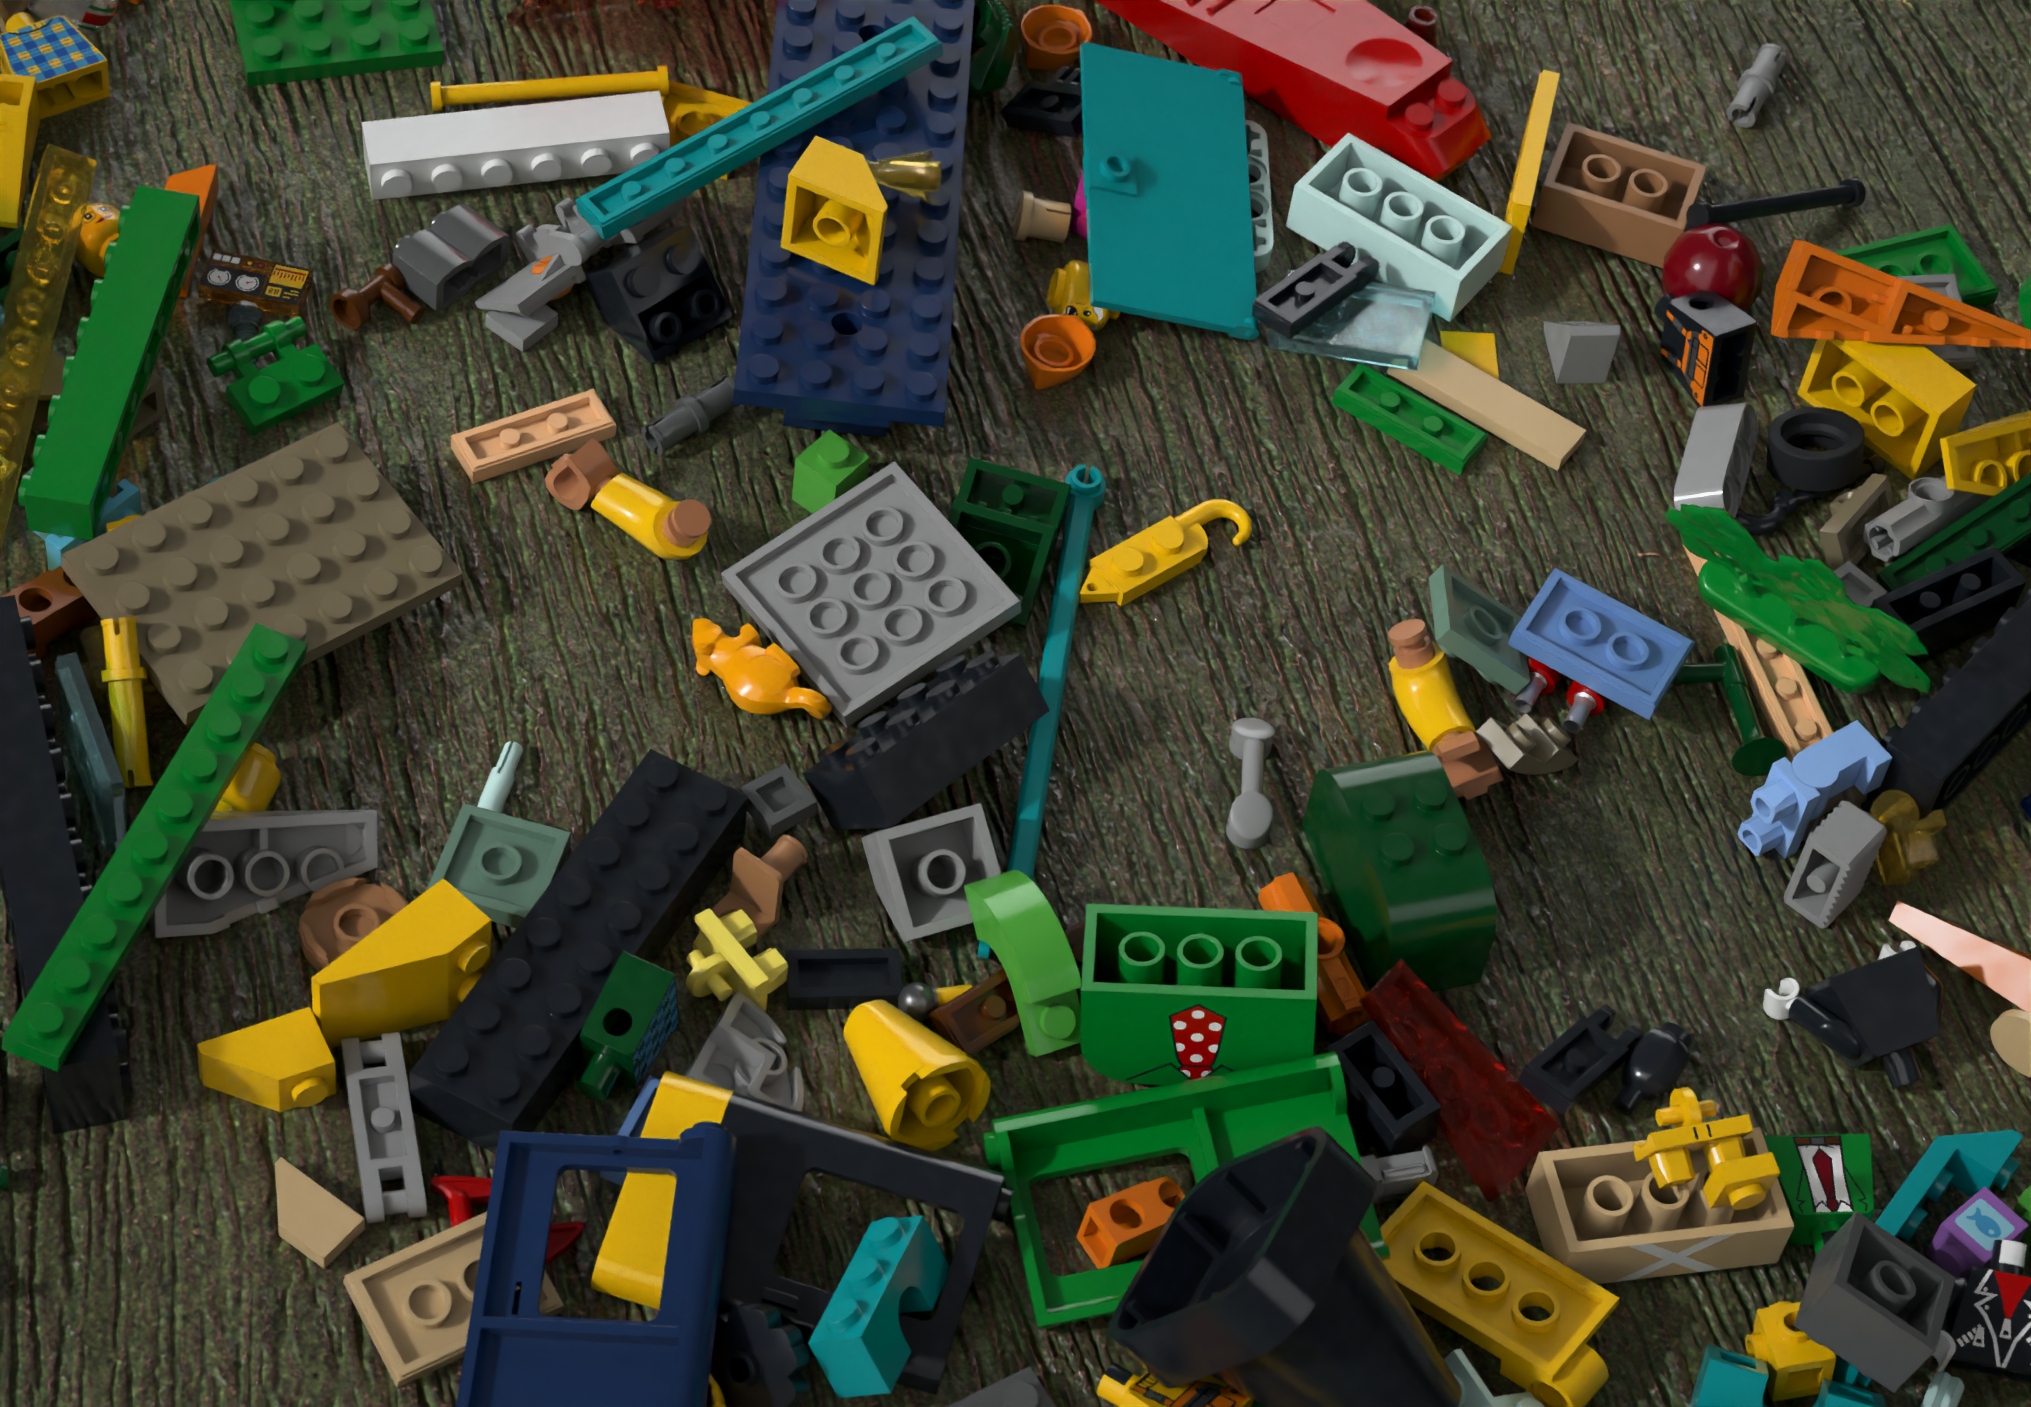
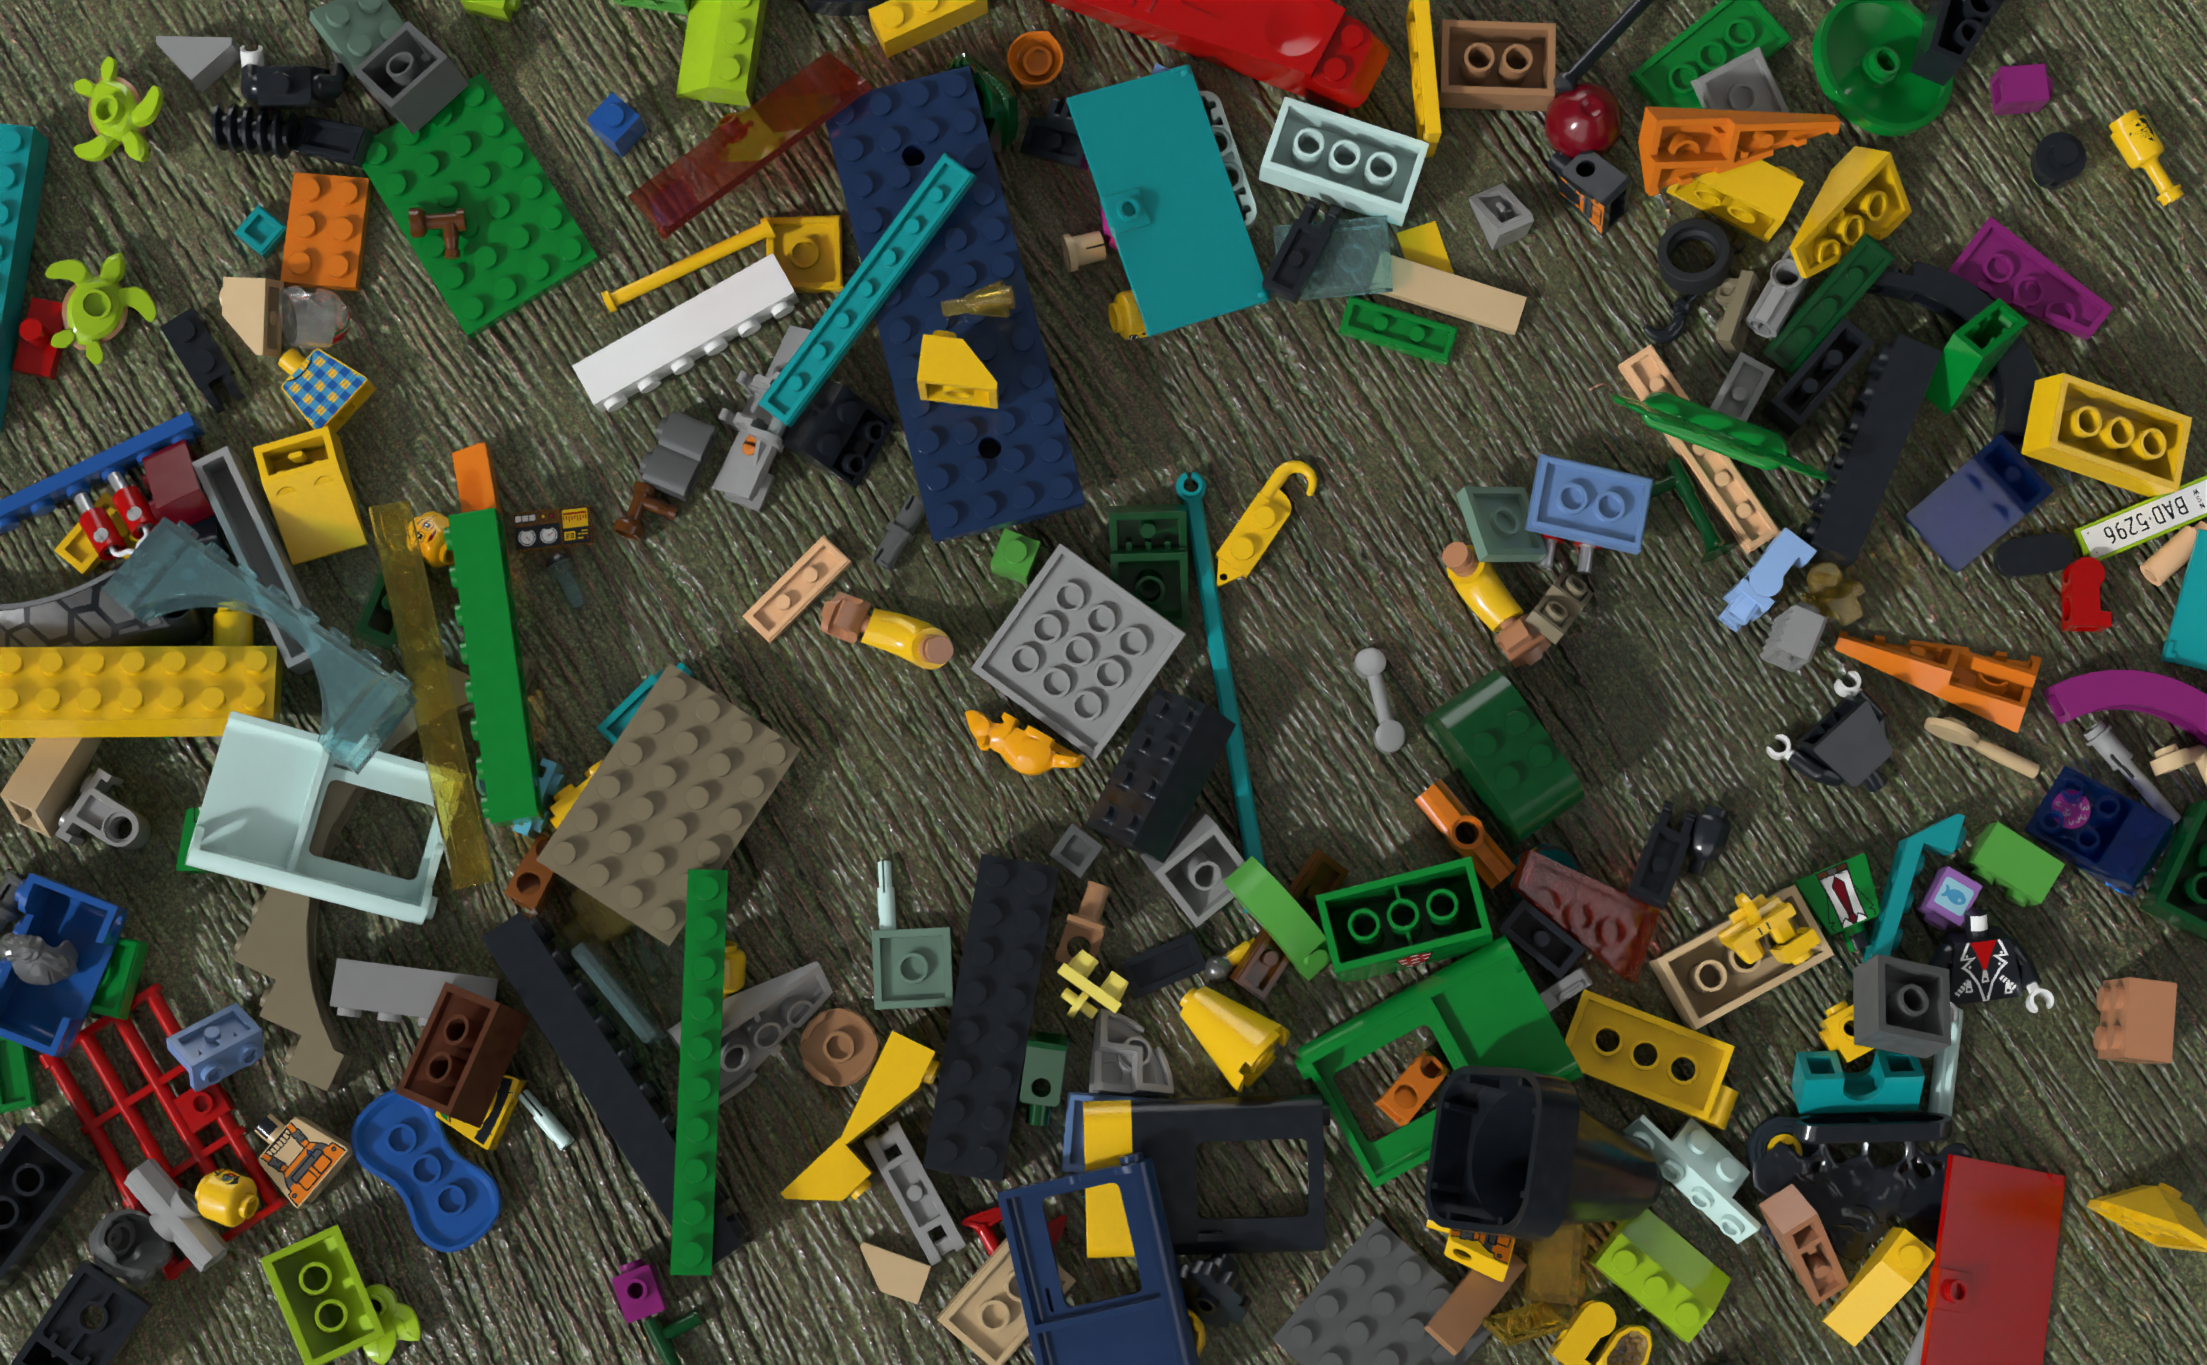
camera: 10 degrees left, 30 degrees up
yellow pin [101,617,153,789] -> none
green plate [207,316,344,436] -> none
teal arch [808,1215,950,1398] -> none
orange hat [1020,314,1096,390] -> none
light grey beam [1674,402,1758,518] -> none

